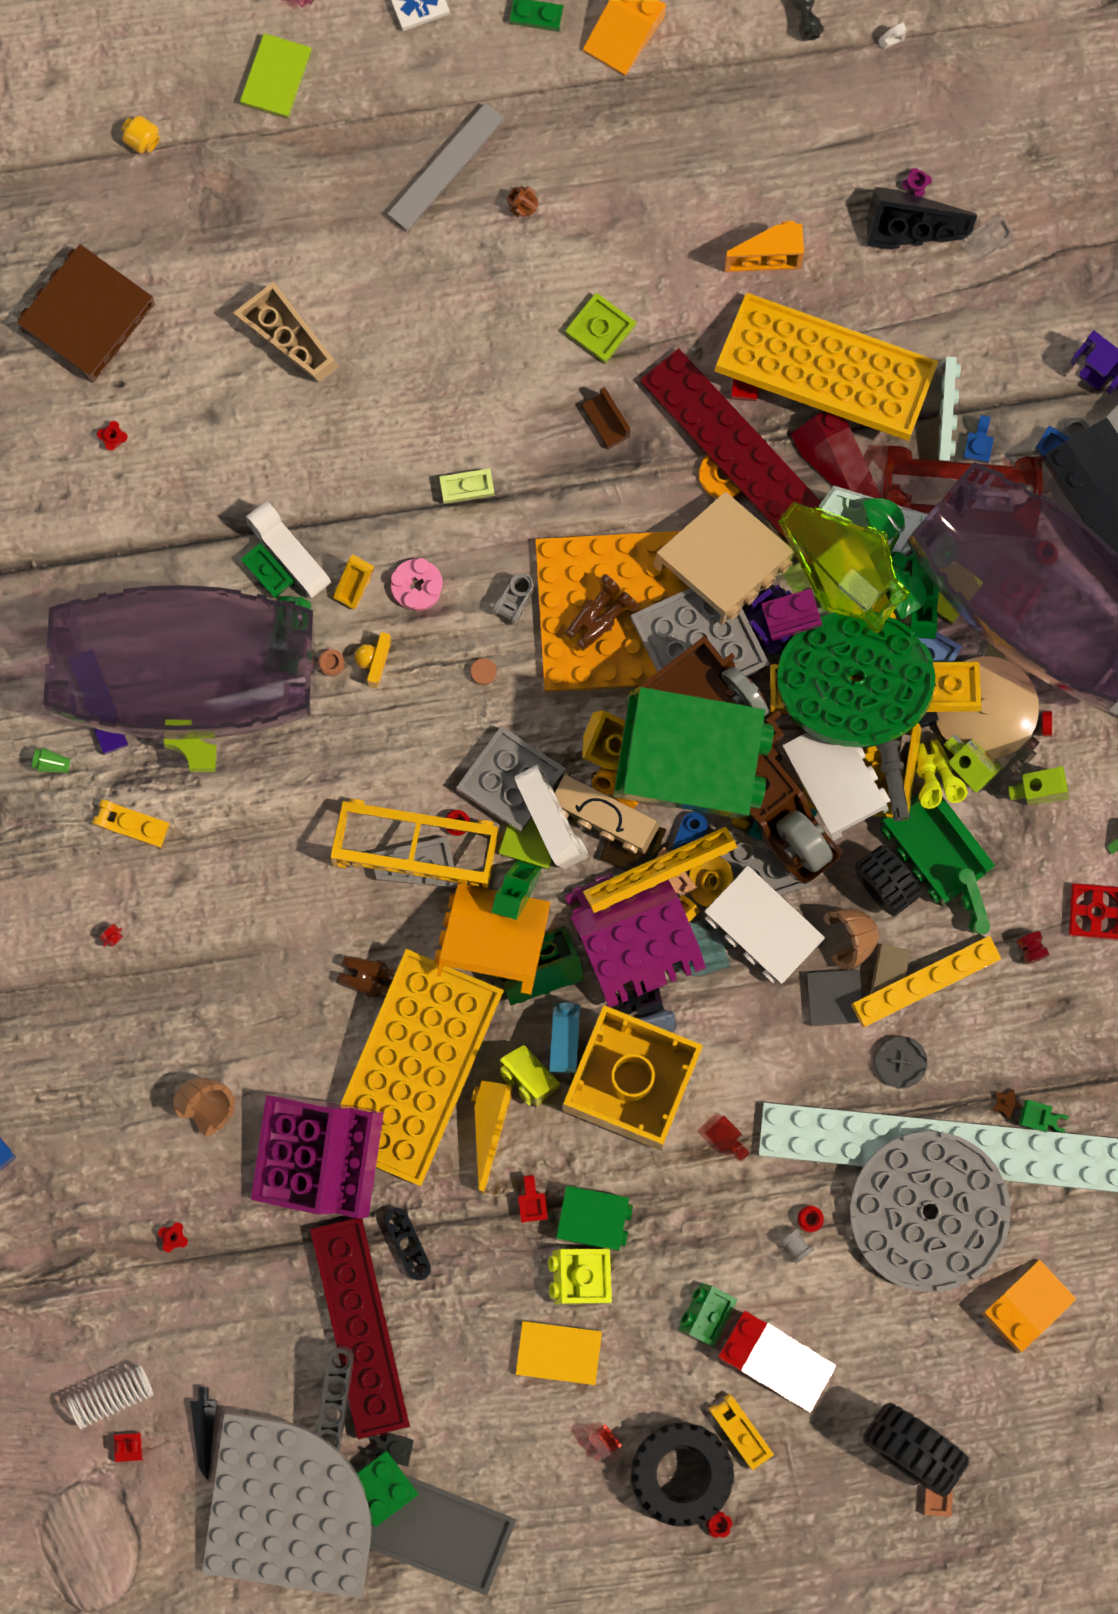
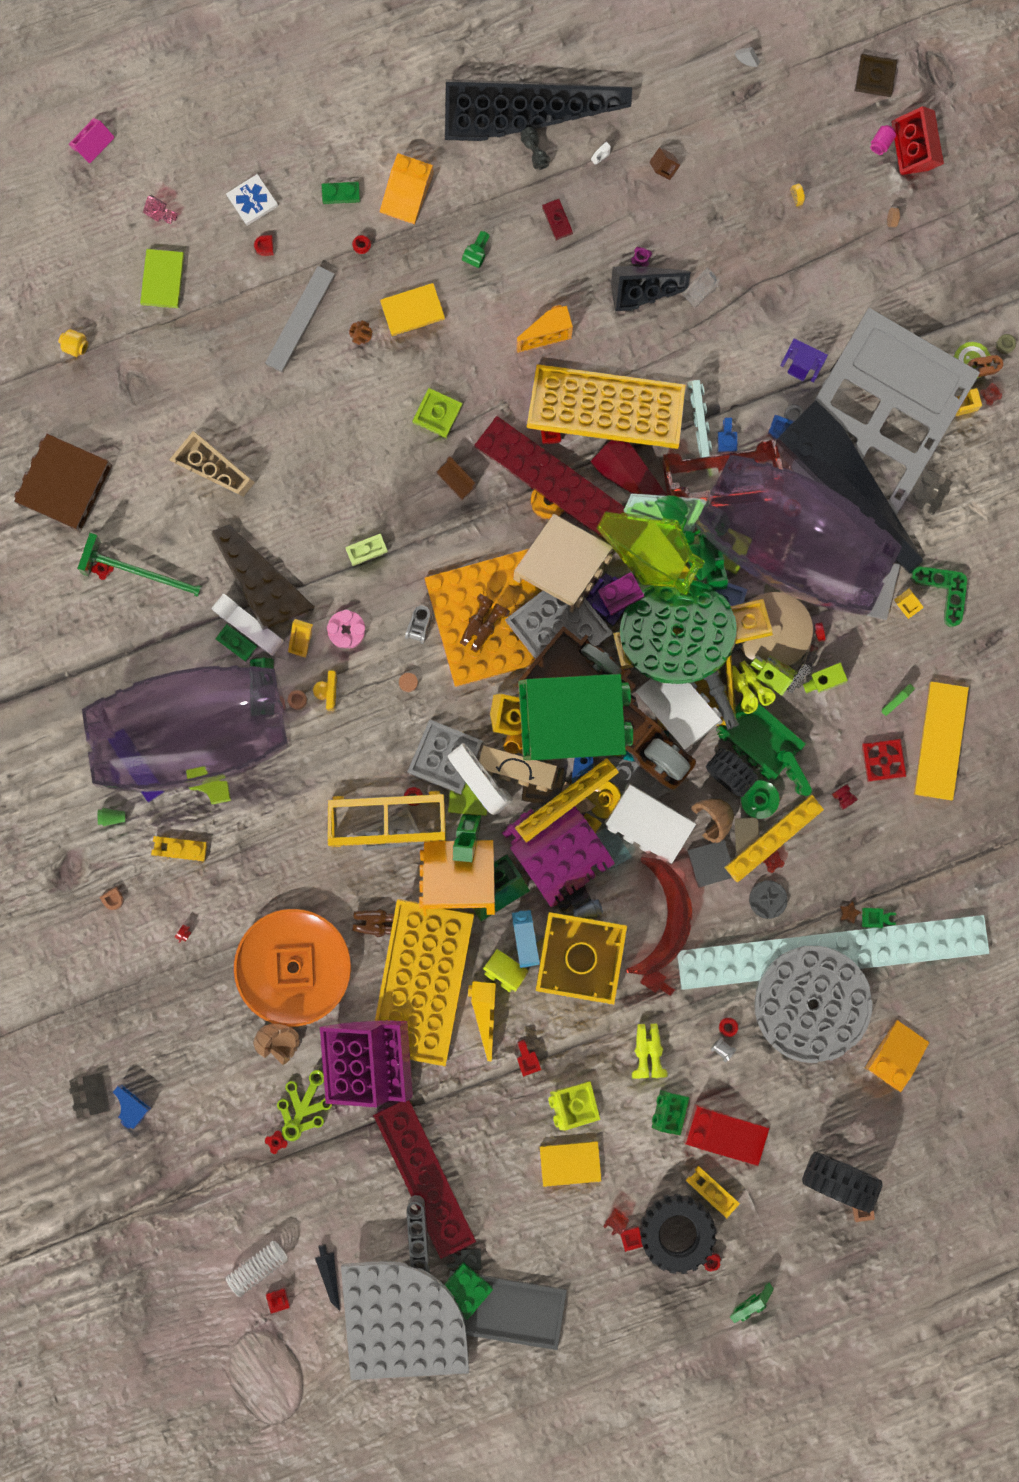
camera: 10 degrees left, 5 degrees up
black beam [385,1208,431,1281] -> none
green panel [556,1186,633,1252] -> none
none -> green tile [77,533,202,597]
none -> nougat tile [99,887,124,910]
none -> dark brown wing [212,524,315,630]
none -> orange dish [234,909,351,1027]
none -> red tile [254,235,274,256]
none -> lime plant [277,1070,333,1141]
none -> red plate [352,235,371,254]
none -> yellow tile [380,283,445,336]
none -> green axle [462,231,490,269]
none -> dark red plate [542,199,573,241]
none -> red plate [619,1226,643,1252]
none -> clear red windscreen [625,857,692,976]
none -> neon yellow piece [631,1023,668,1079]
none -> reddish brown panel [649,147,680,180]
none -> green wing [730,1282,774,1323]
none -> green dish [741,780,780,819]
none -> clear red plate [763,850,785,873]

